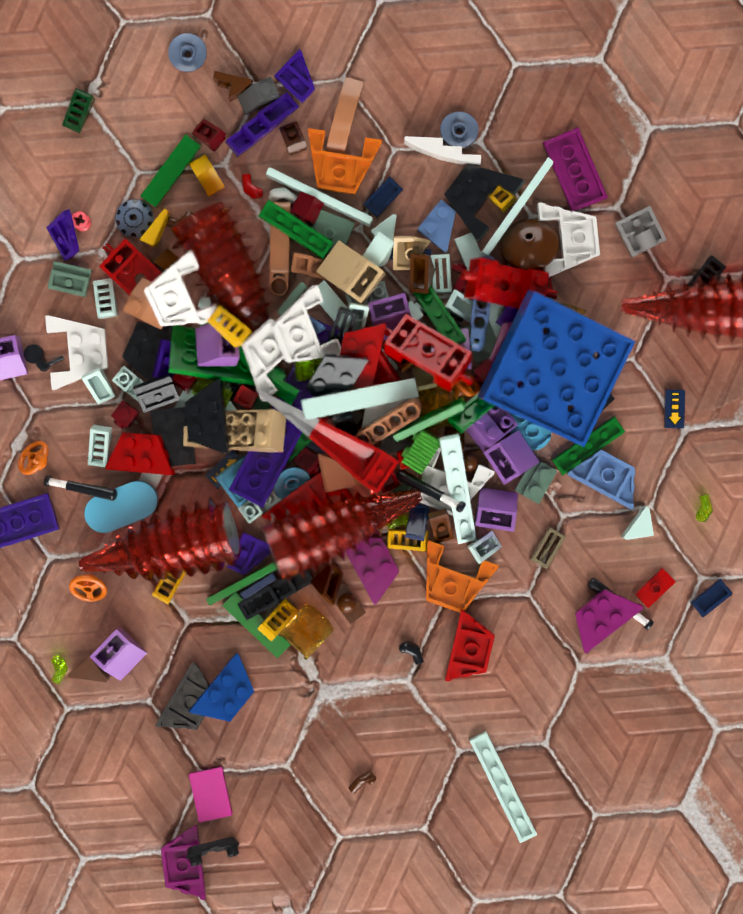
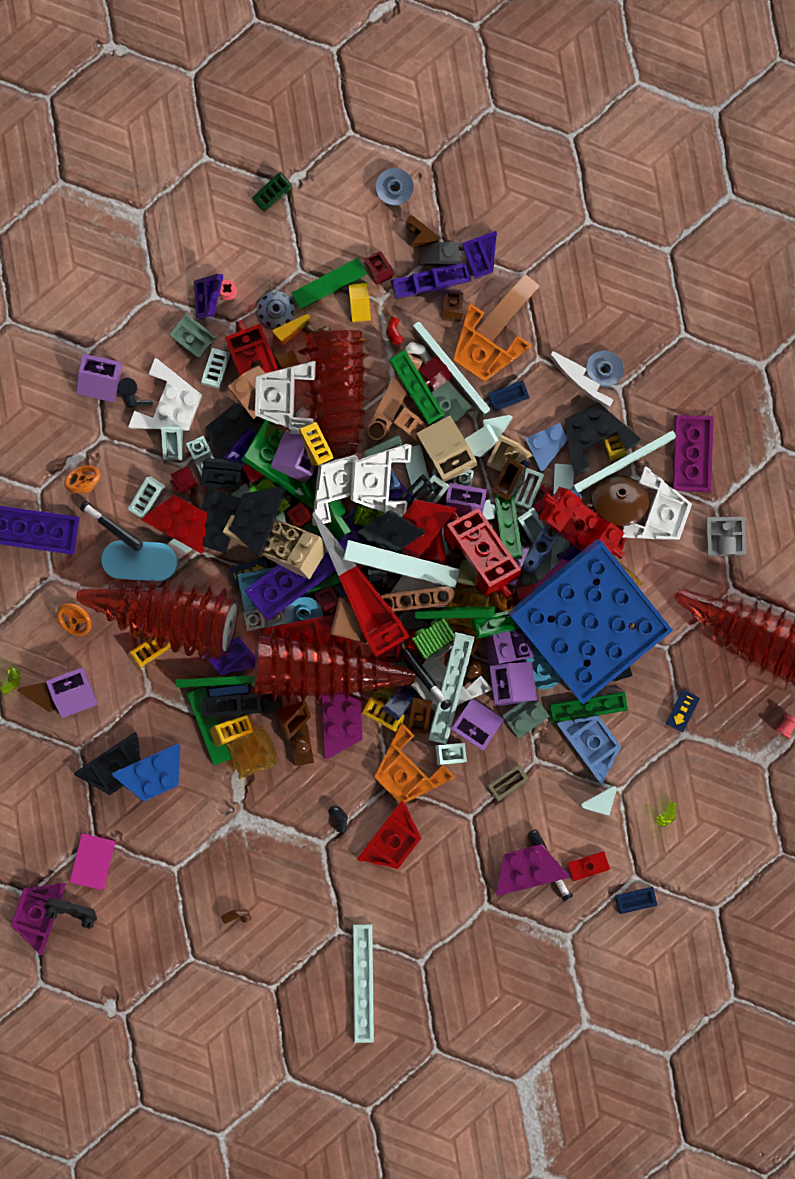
camera: 15 degrees right, 5 degrees down
black slope [685,255,726,298] -> none

